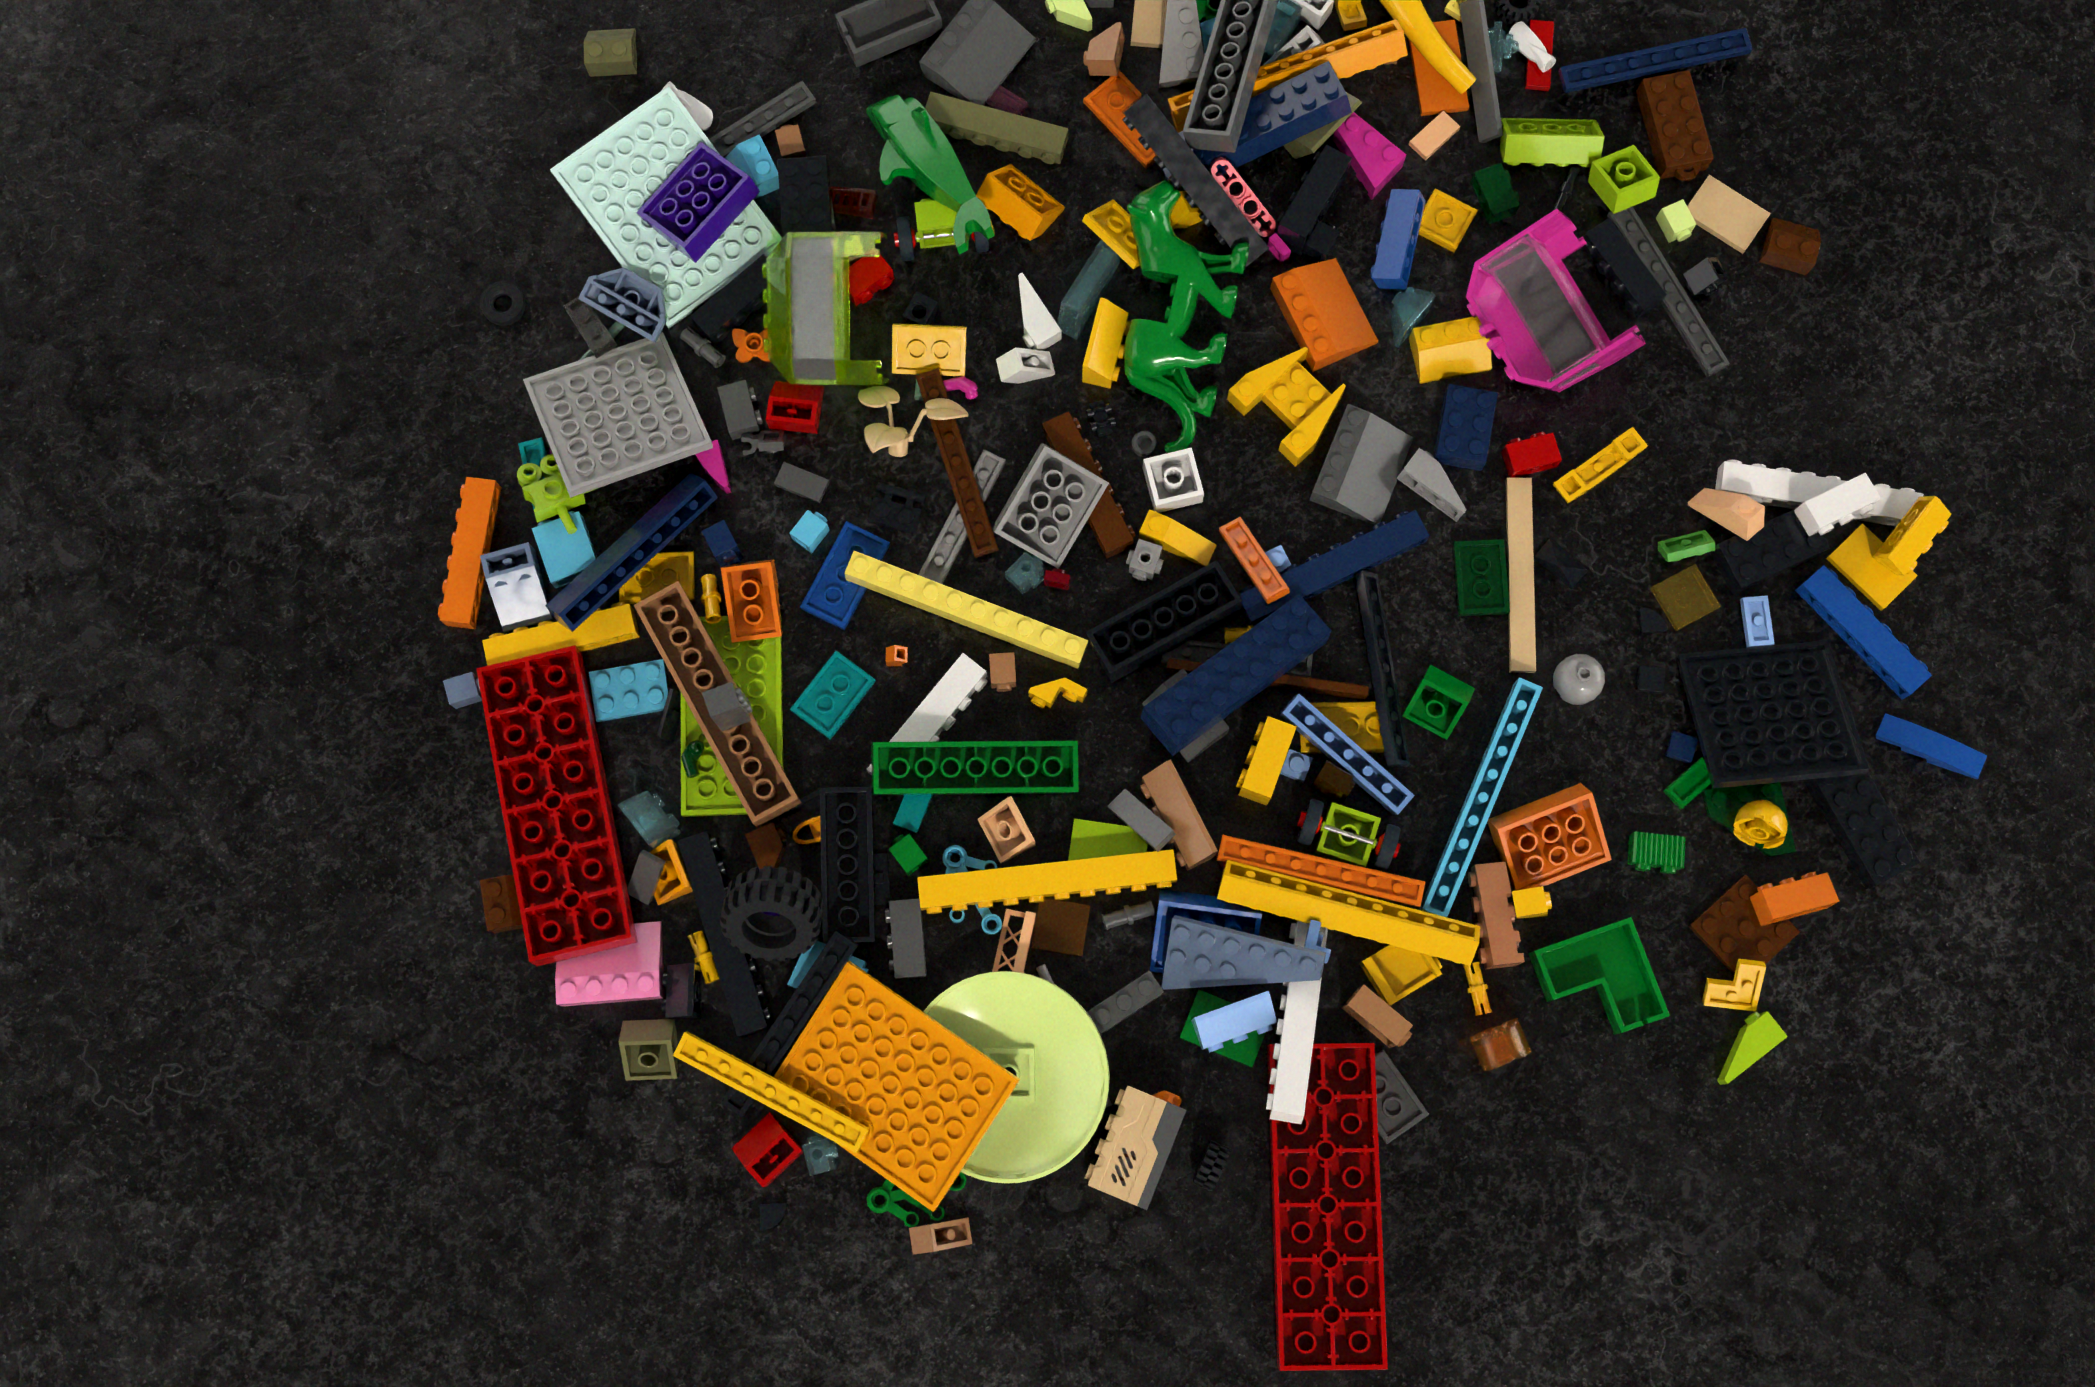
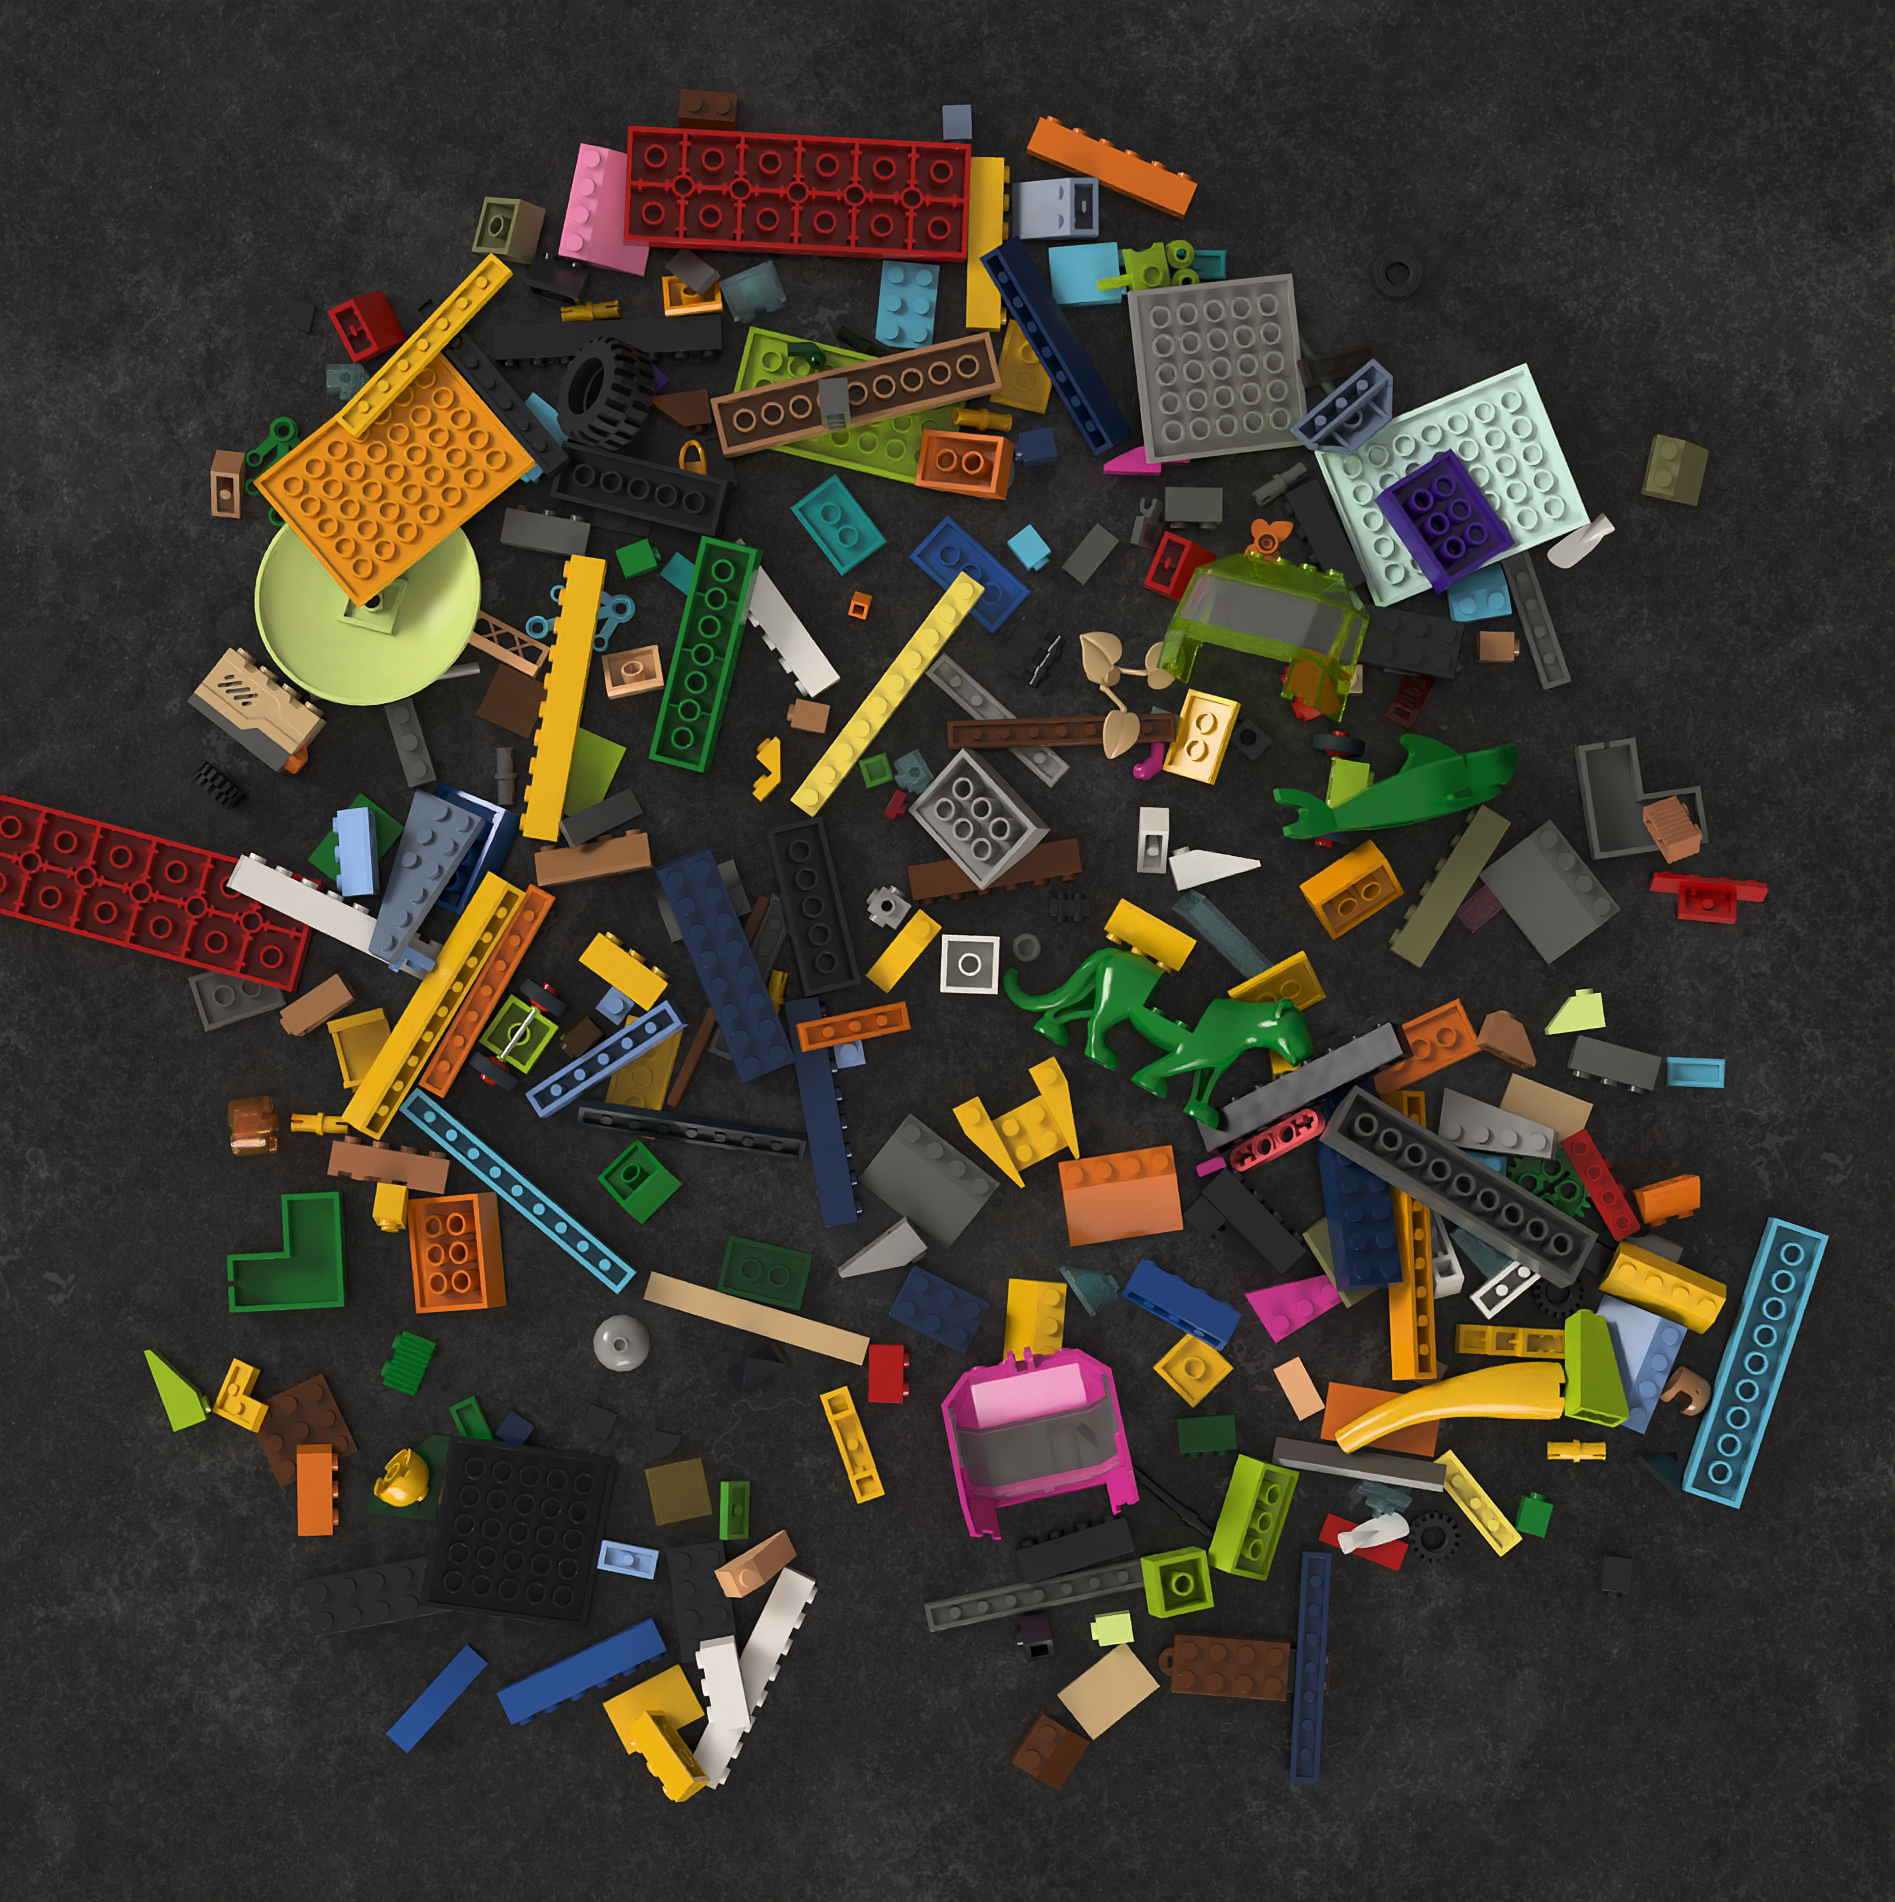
camera: 105 degrees right, 10 degrees up
none -> bright green tile [859,752,894,788]

